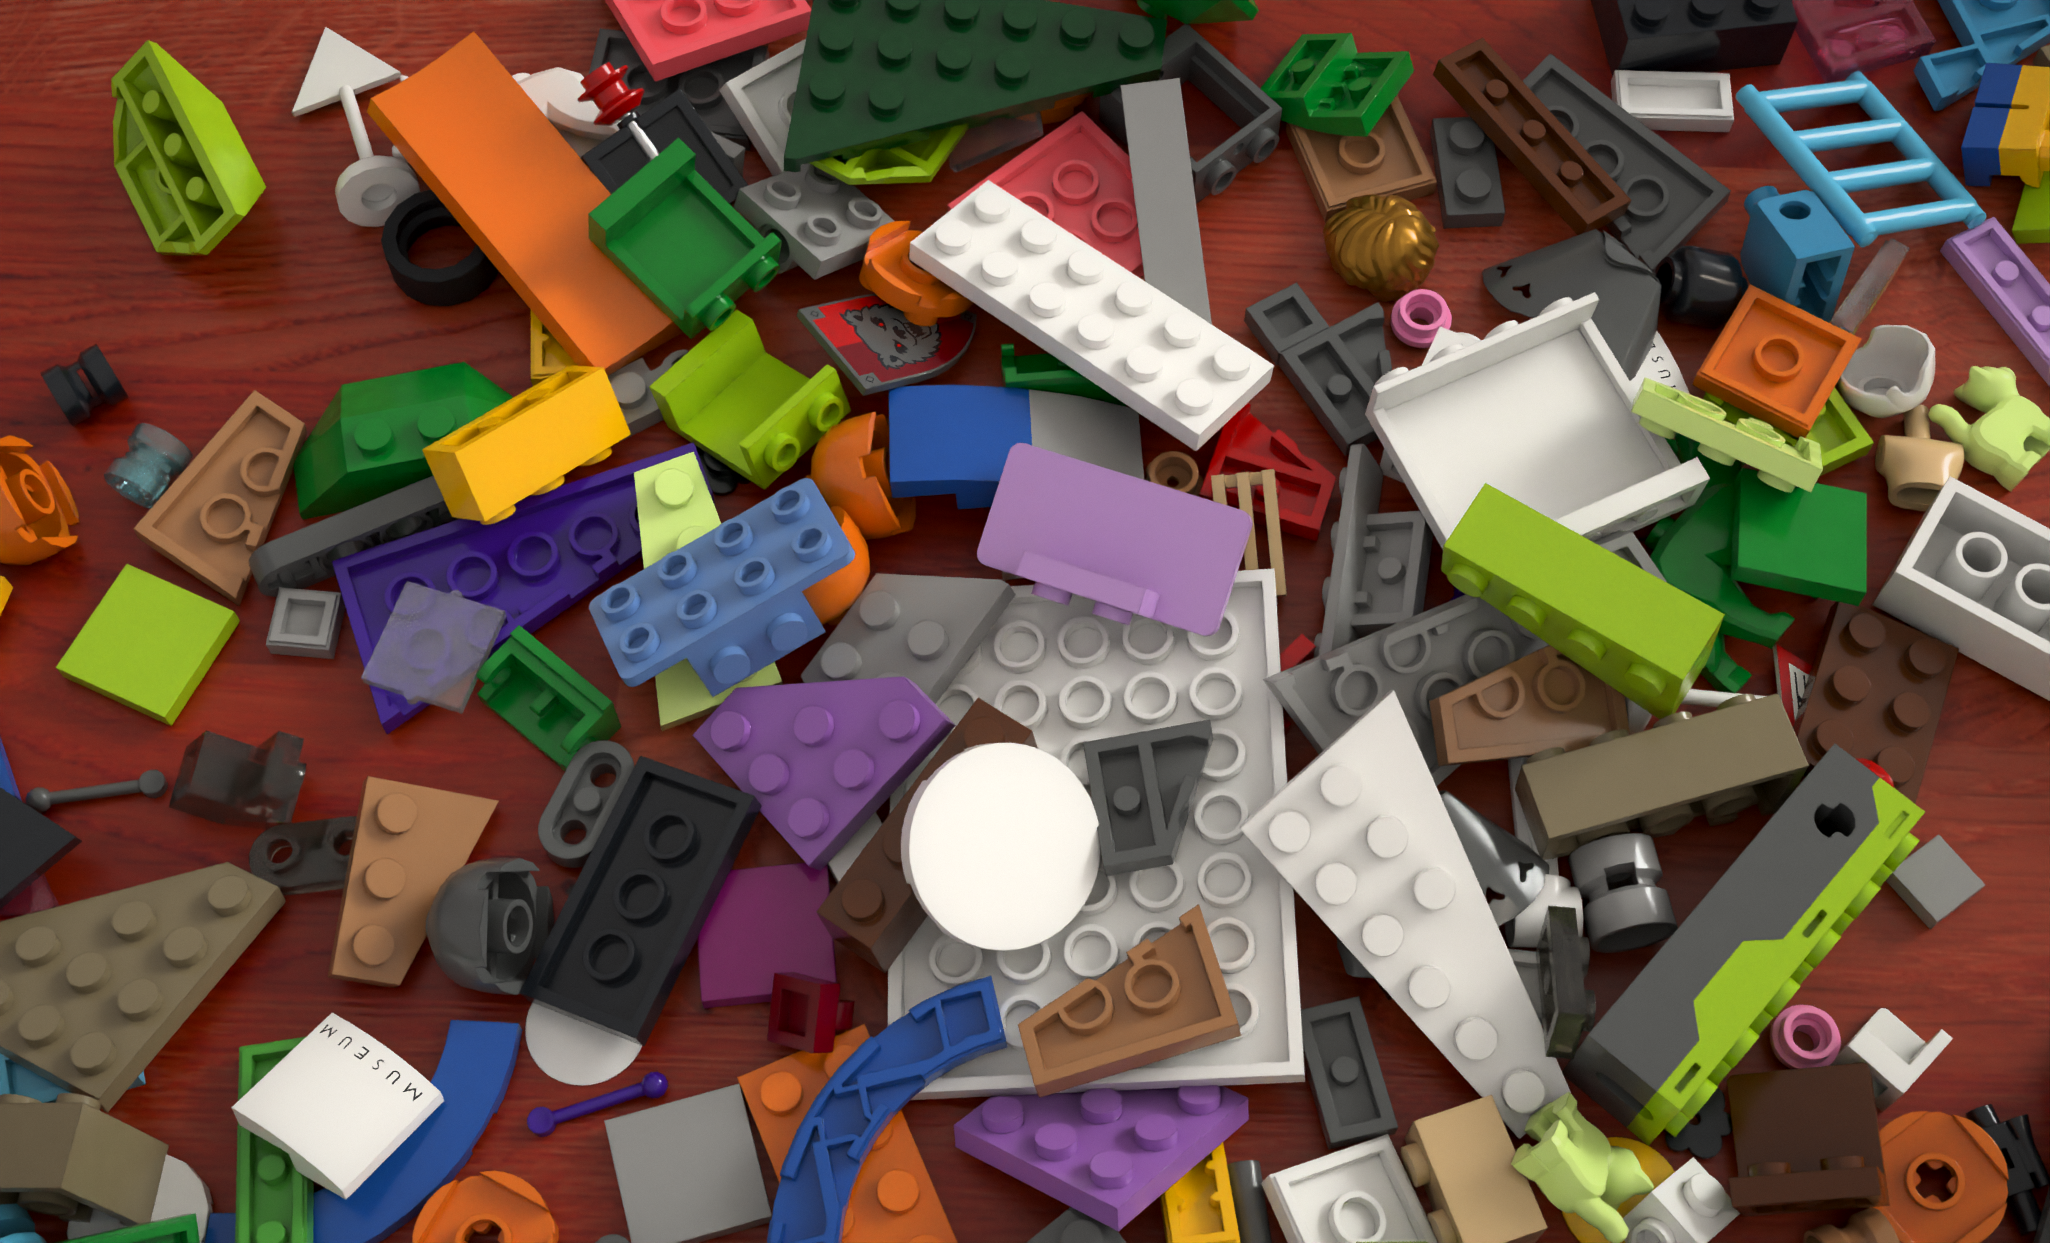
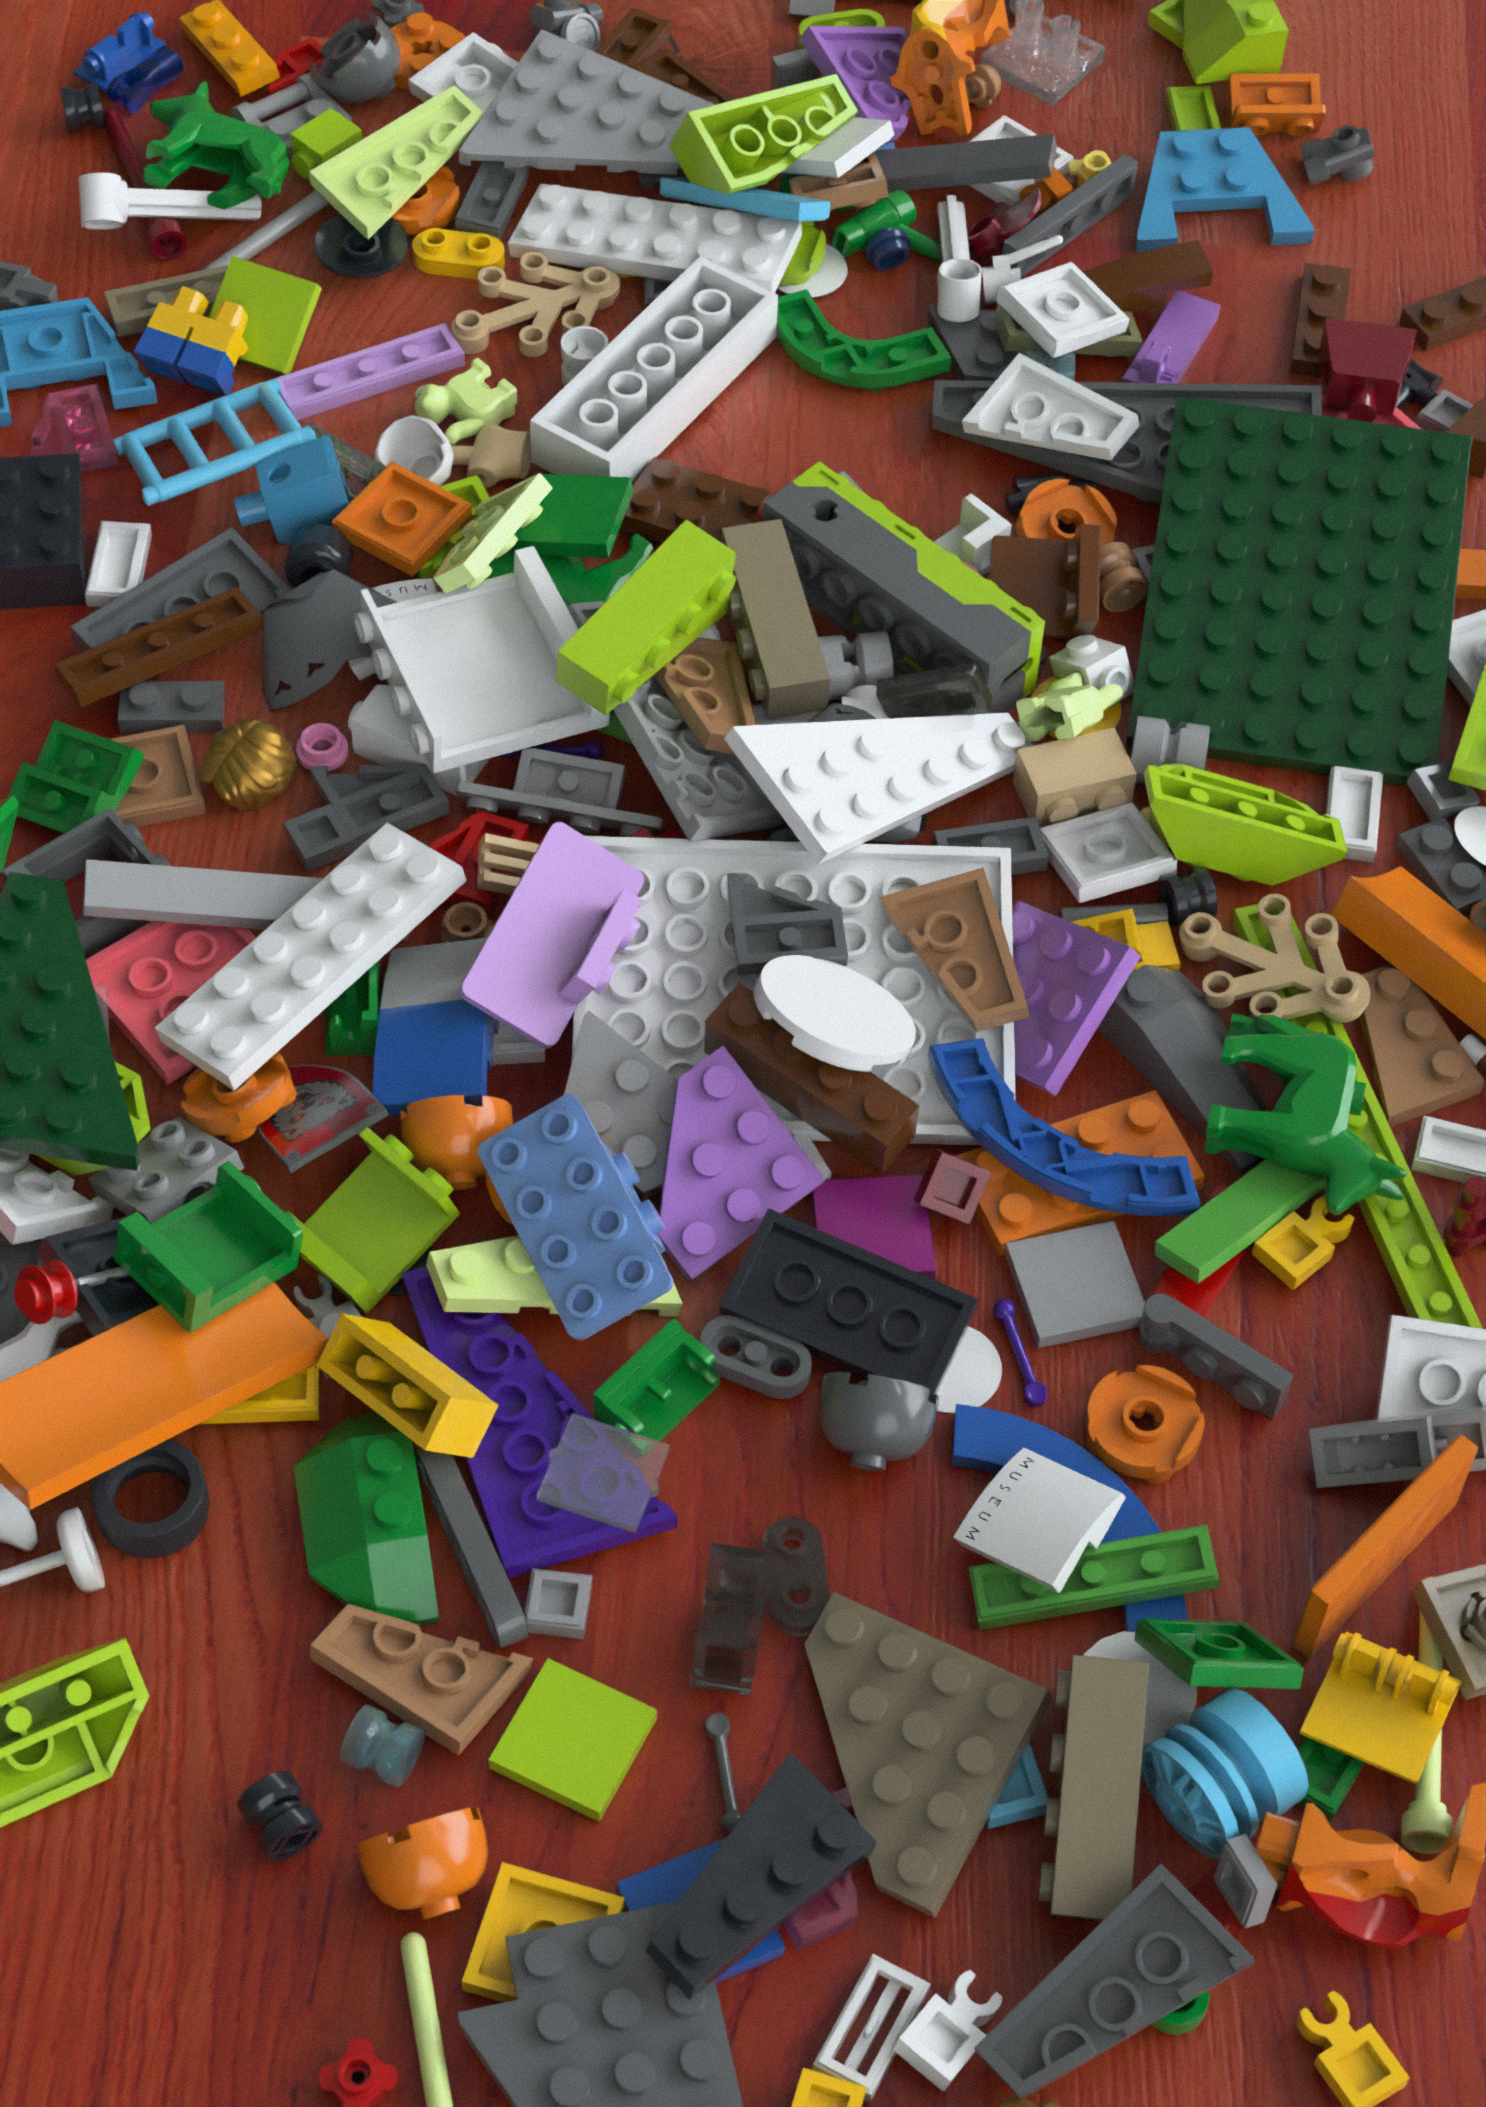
camera: 90 degrees left, 10 degrees down
medium nougat wing [328,776,499,988] -> none

